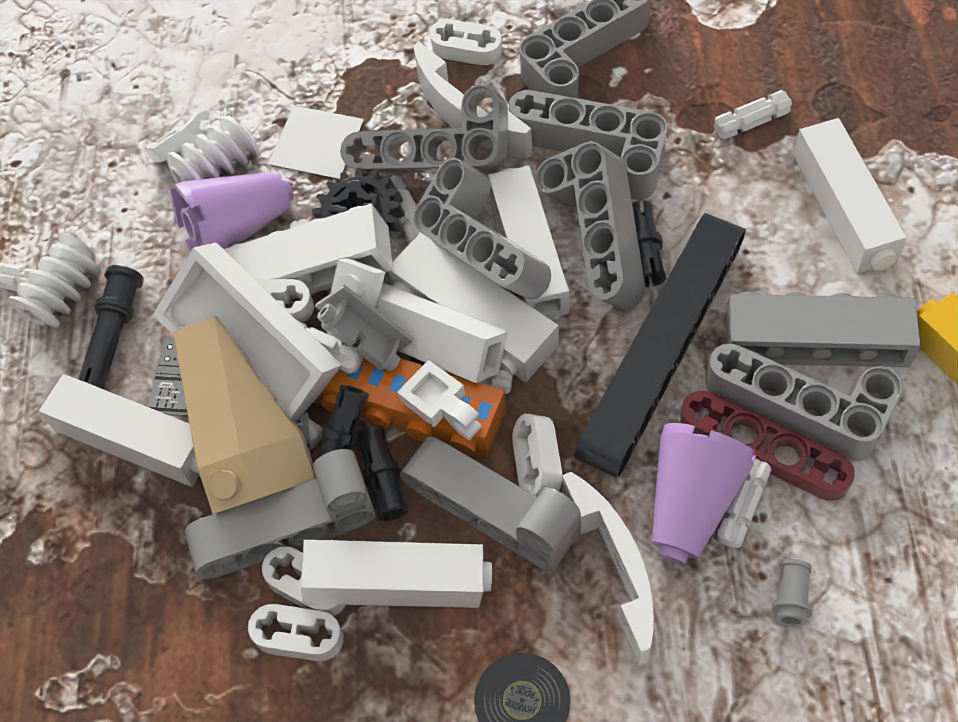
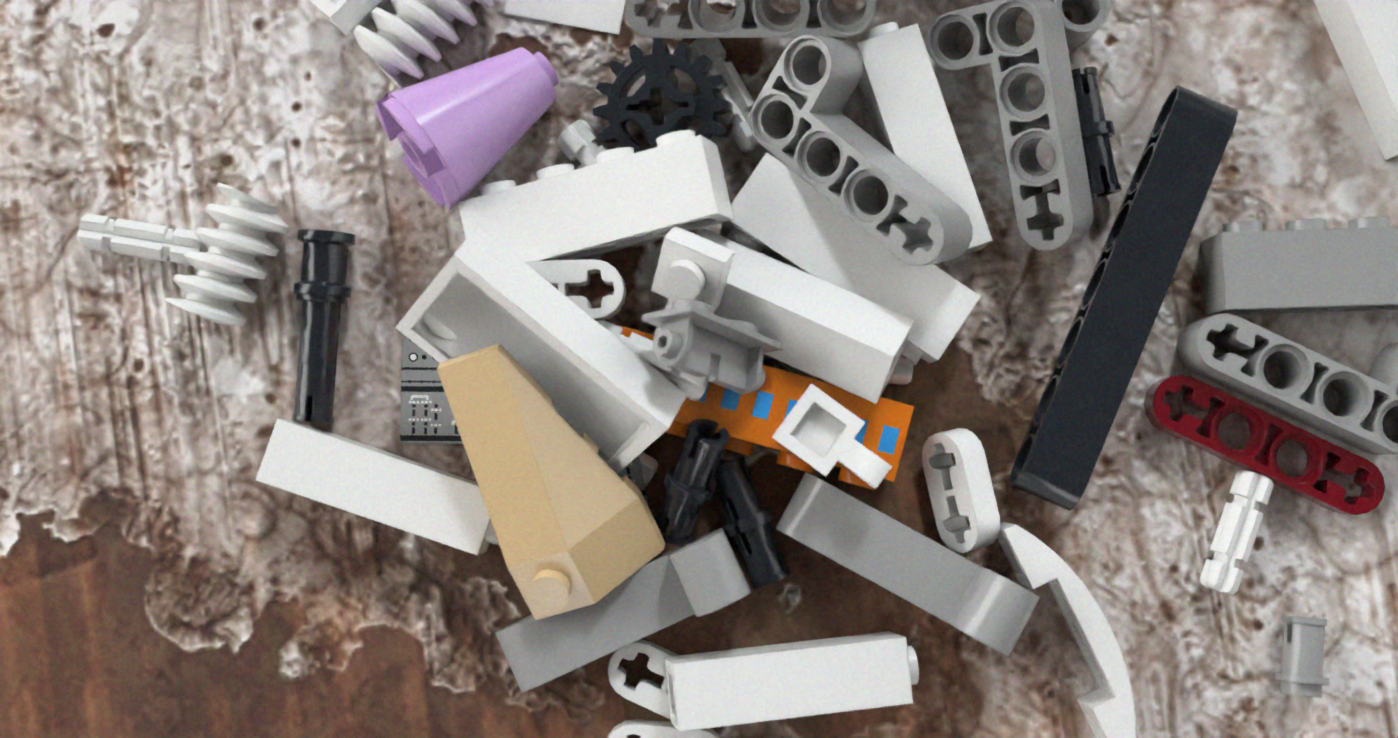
camera: 10 degrees left, 25 degrees up
lavender cone [651,423,756,565] -> none

